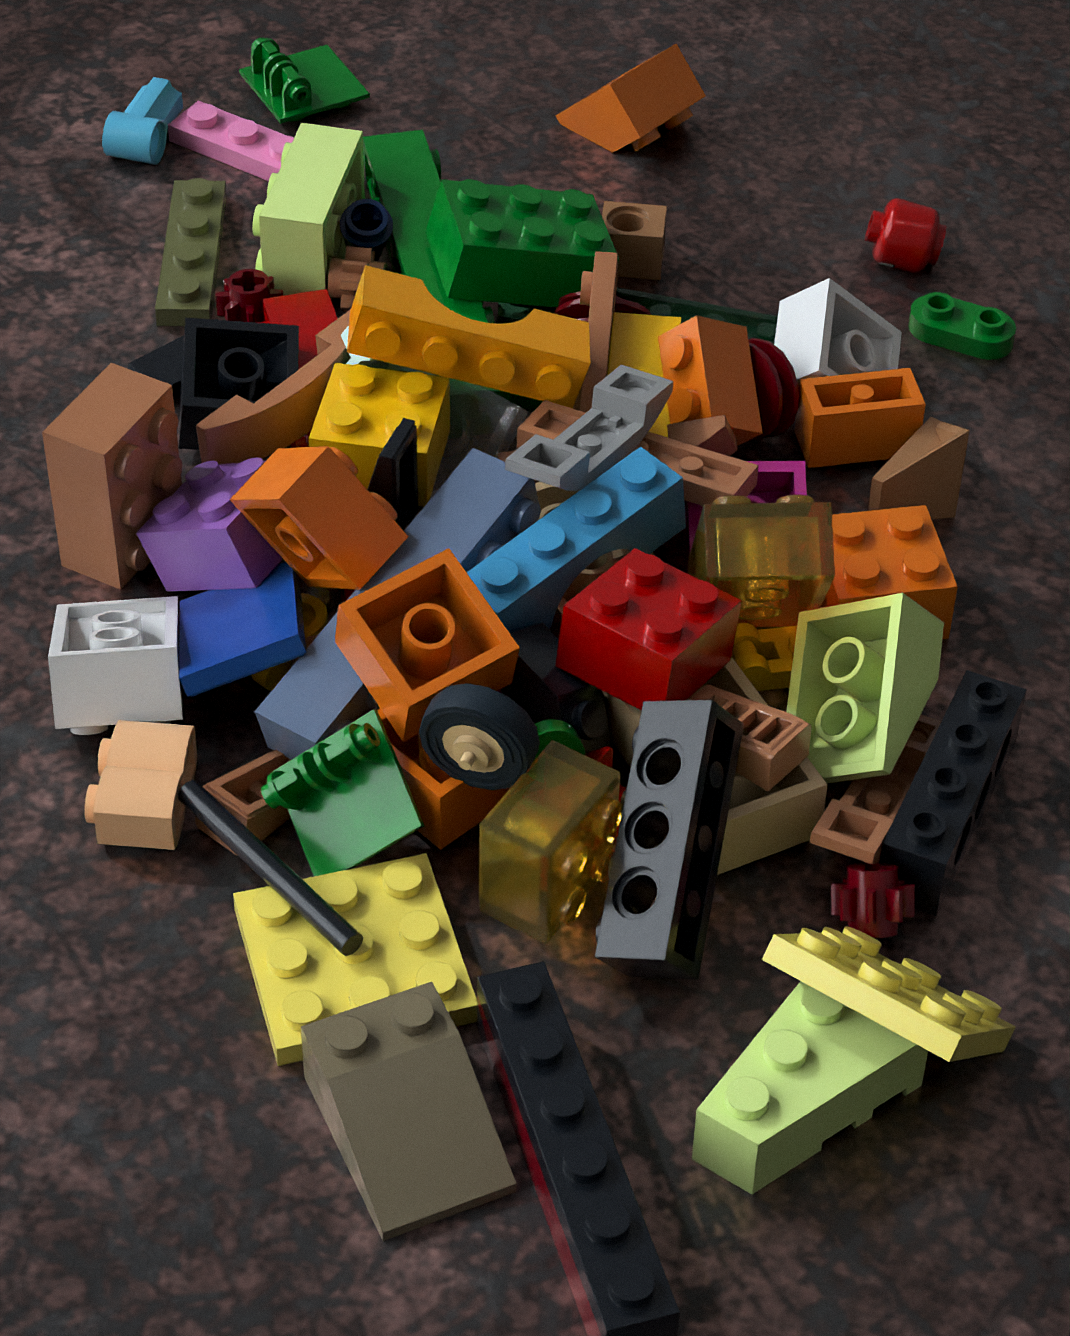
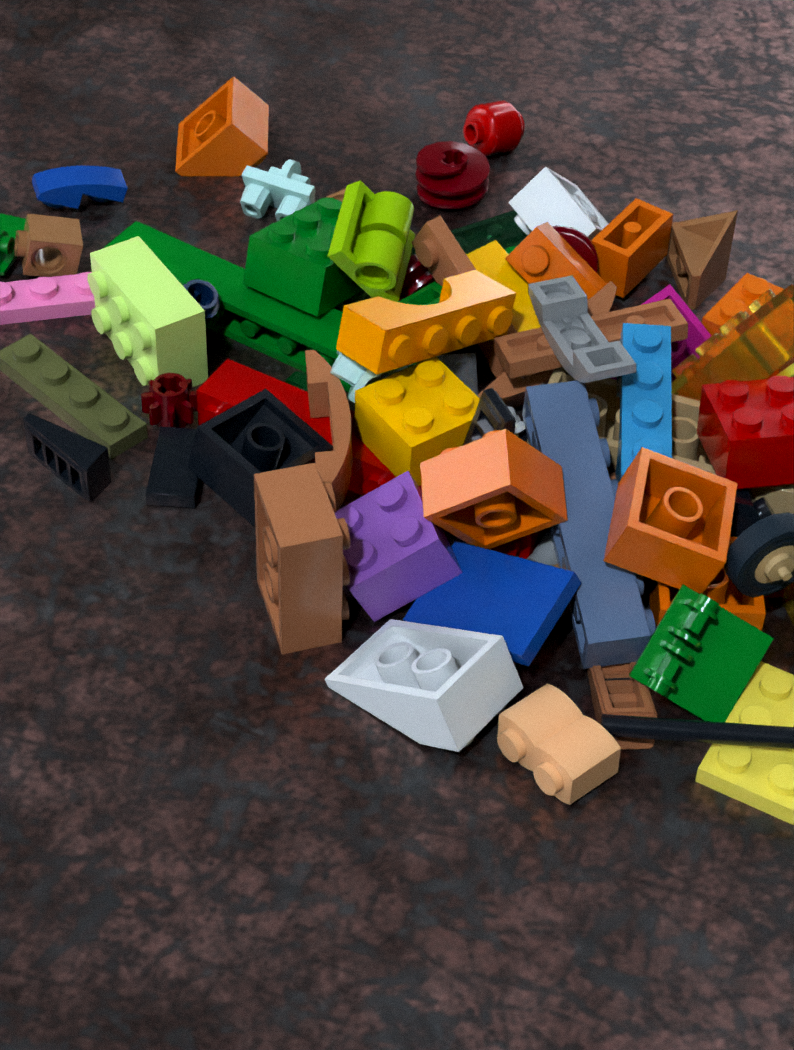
camera: 45 degrees left, 0 degrees up
nougat gear [328,246,388,312] -> none
green plate [908,292,1016,360] -> none
none -> medium nougat brick [14,213,83,277]
none -> black slope [23,413,112,502]
none -> blue slope [32,166,128,209]
none -> light aqua hips [240,159,316,221]
none -> lime plate [328,180,416,302]
none -> dark red piece [416,141,490,209]

